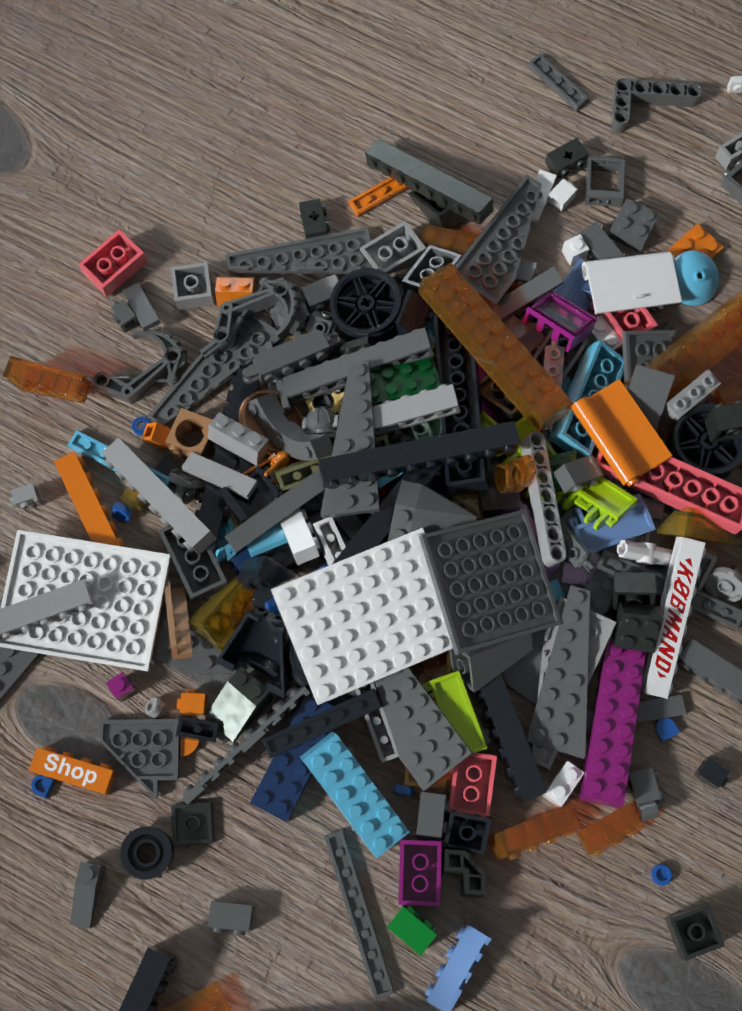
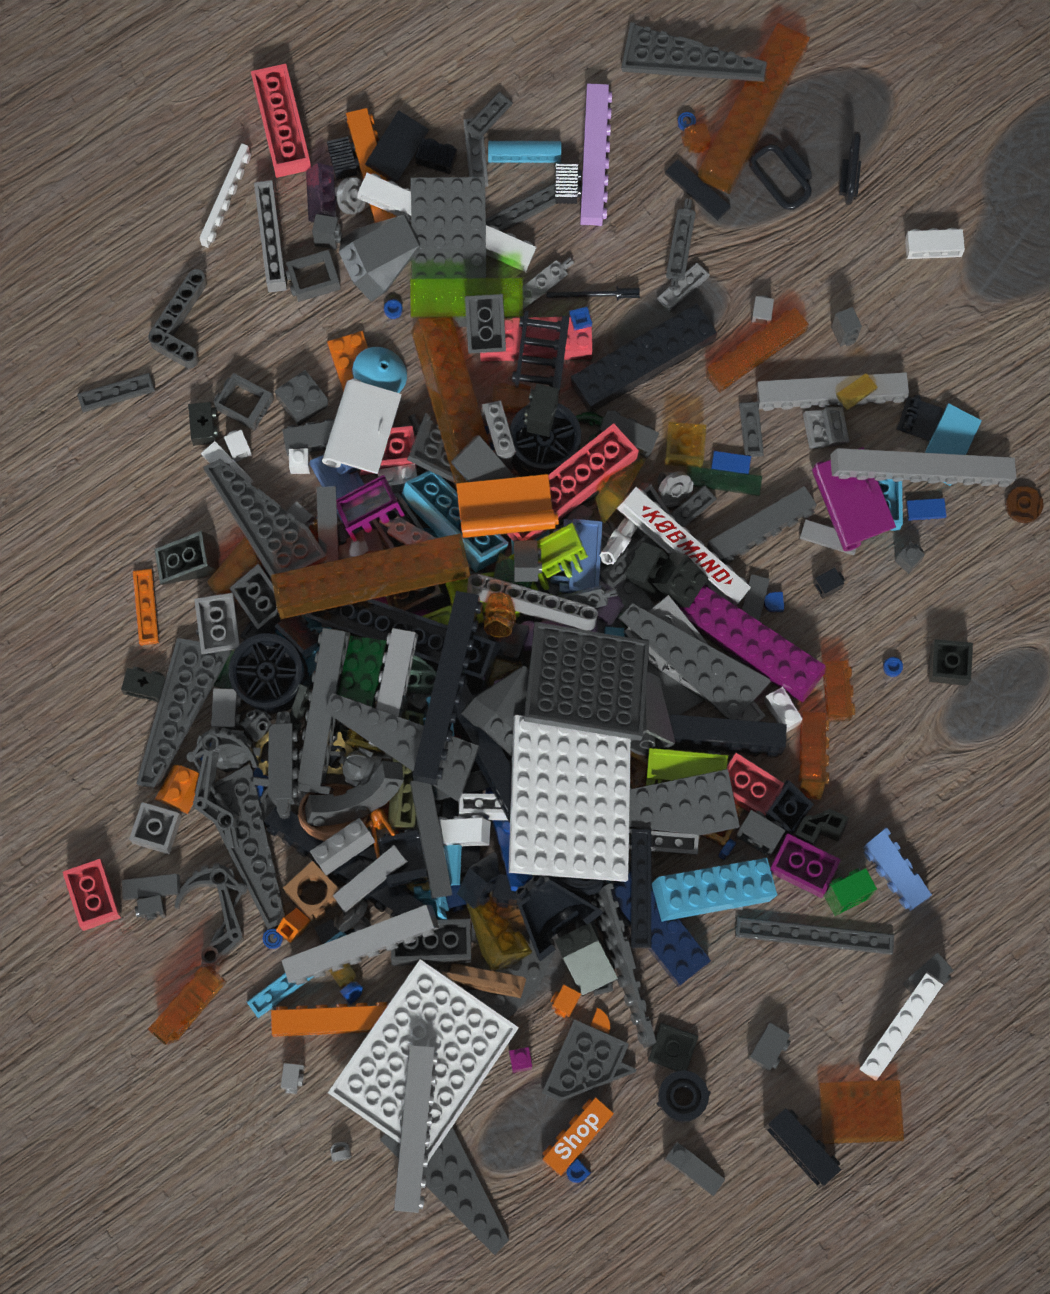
camera: 70 degrees left, 0 degrees up
light grey tile [145,697,167,719] -> none
black slope [175,715,219,744] -> none
pearl dark grey brick [365,139,494,225] -> none
dark grey hinge [628,767,665,821] -> none

